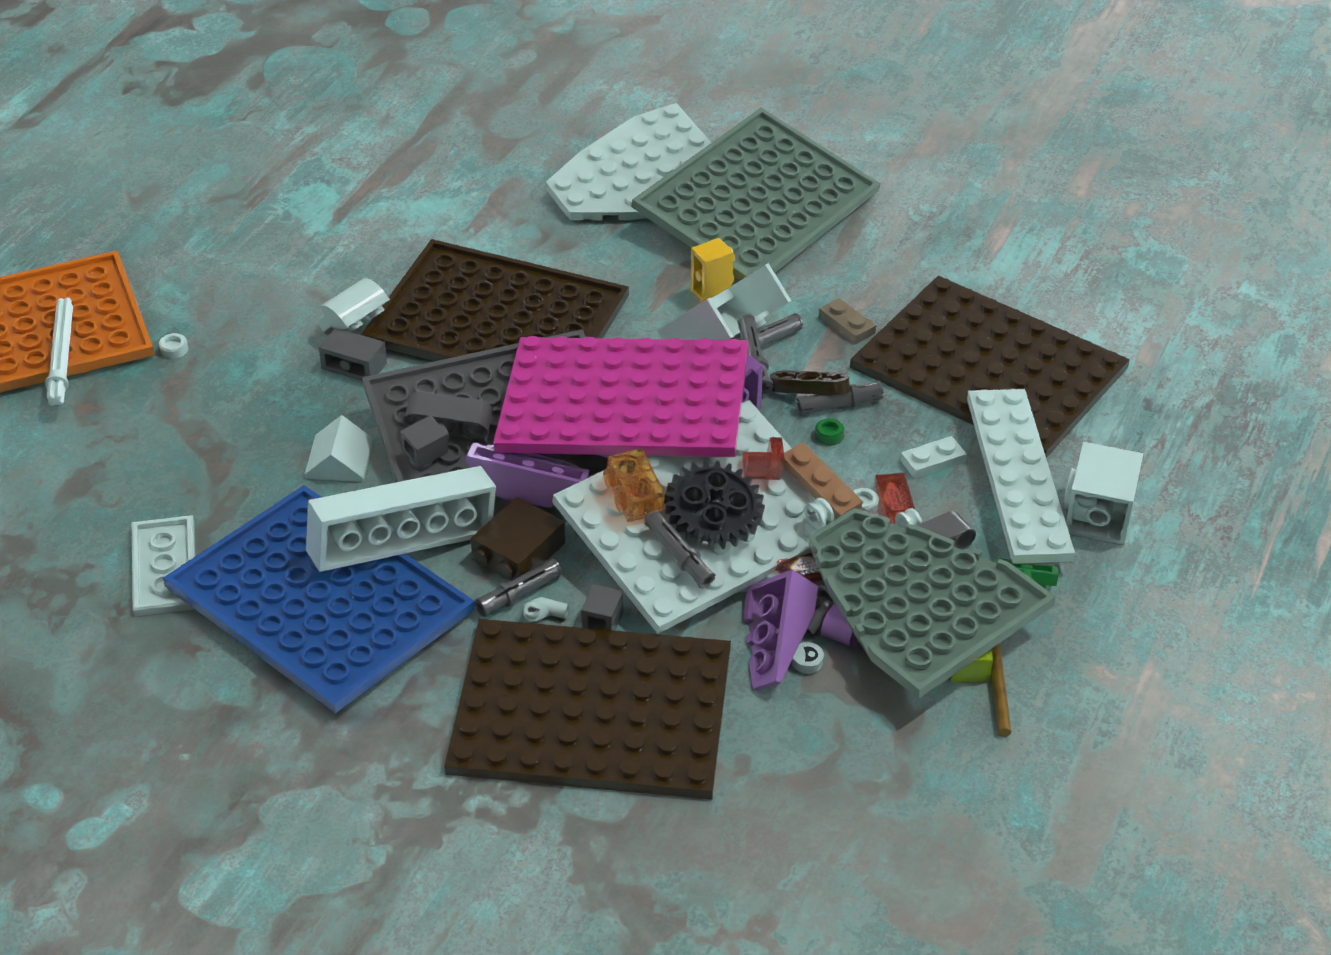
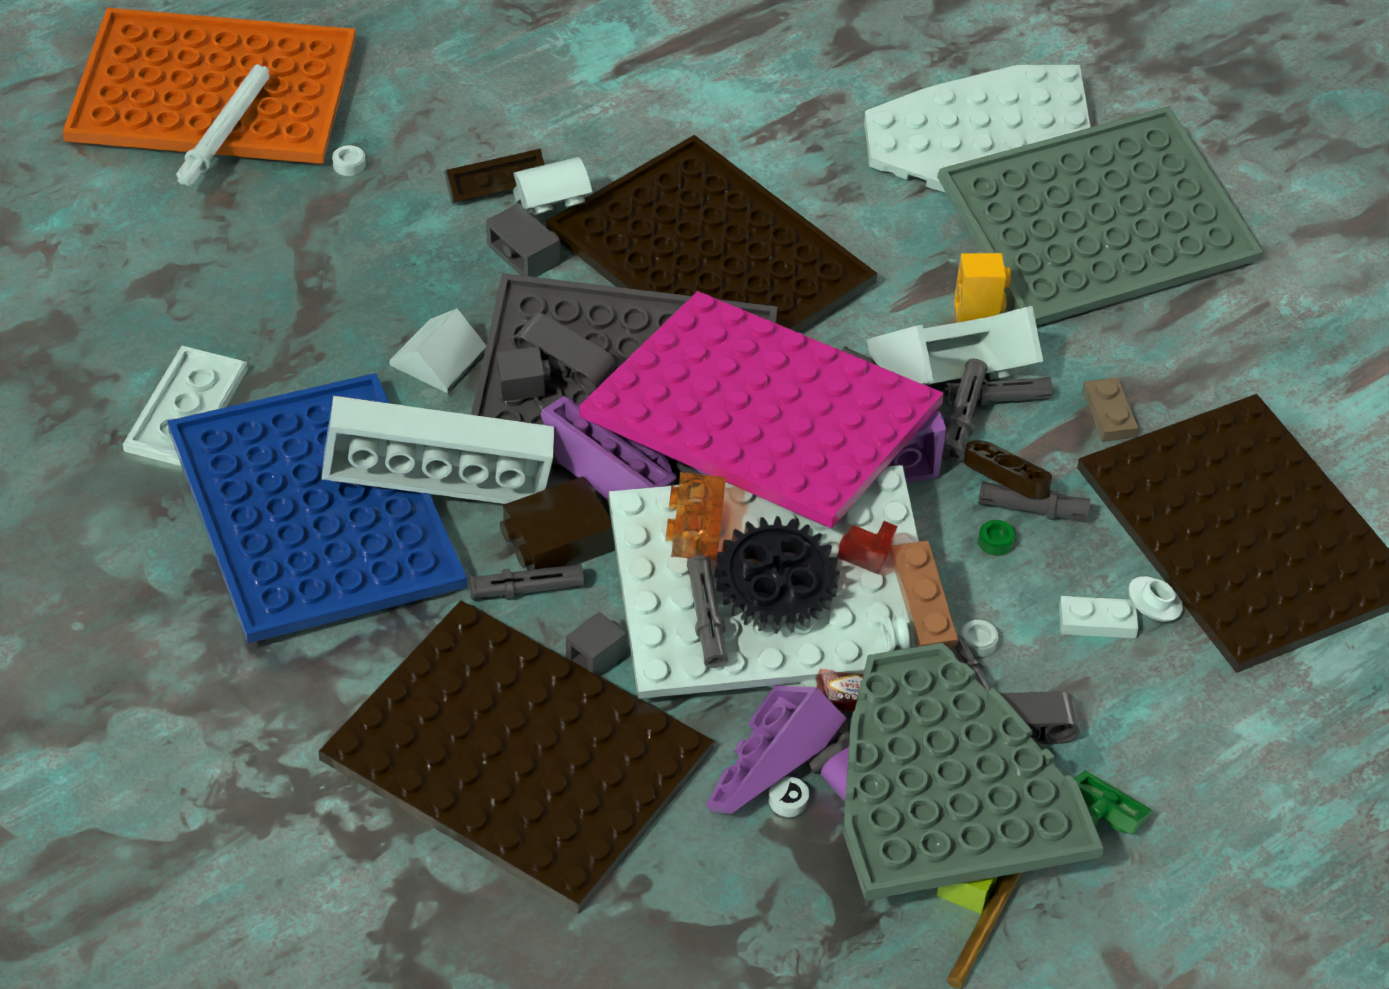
camera: 25 degrees right, 5 degrees up
light aqua arm [523,597,570,622] -> none
clear red tile [874,473,915,523] -> none
light aqua bush [895,508,923,529] -> none
light aqua plate [967,389,1075,564] -> none
light aqua brick [1063,442,1143,545] -> none
none -> dark brown plate [444,148,544,203]
none -> light aqua piece [1128,576,1183,622]

